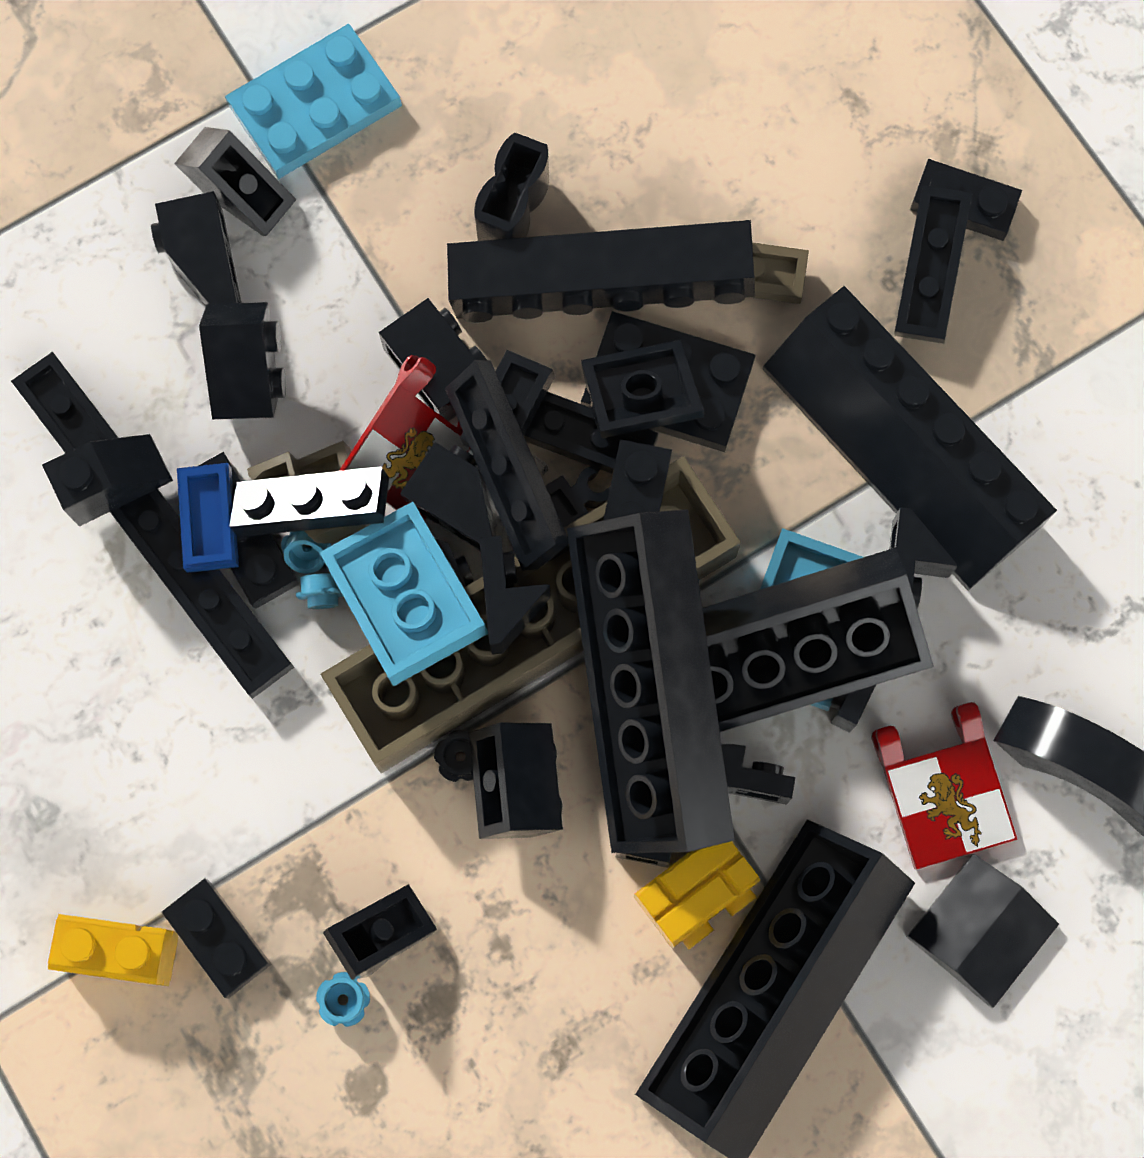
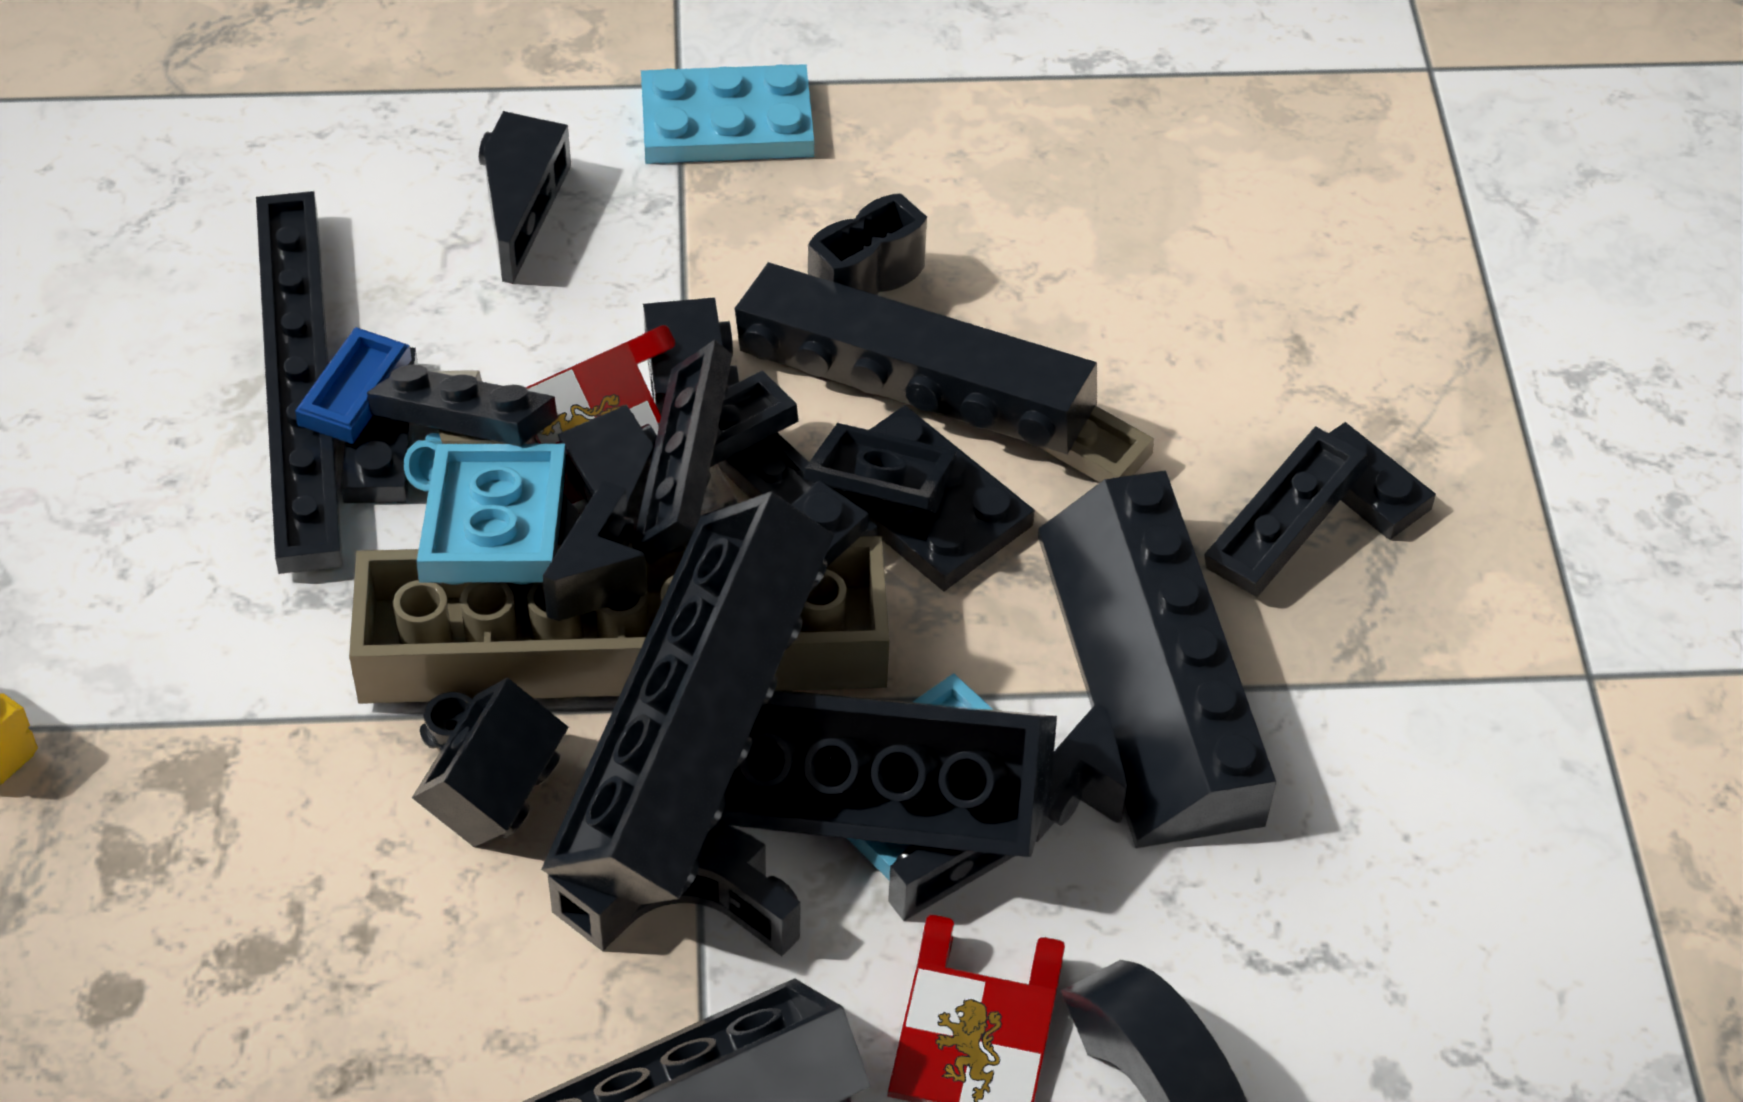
camera: 25 degrees right, 25 degrees down
black slope [42,434,173,527] -> none
black plate [162,878,272,999] -> none
black slope [174,127,297,236] -> none
black brick [199,302,286,420] -> none
medium azure plate [296,573,344,609] -> none
medium azure plate [316,972,370,1027] -> none
black slope [323,884,437,980] -> none
yellow brick [633,841,761,950] -> none

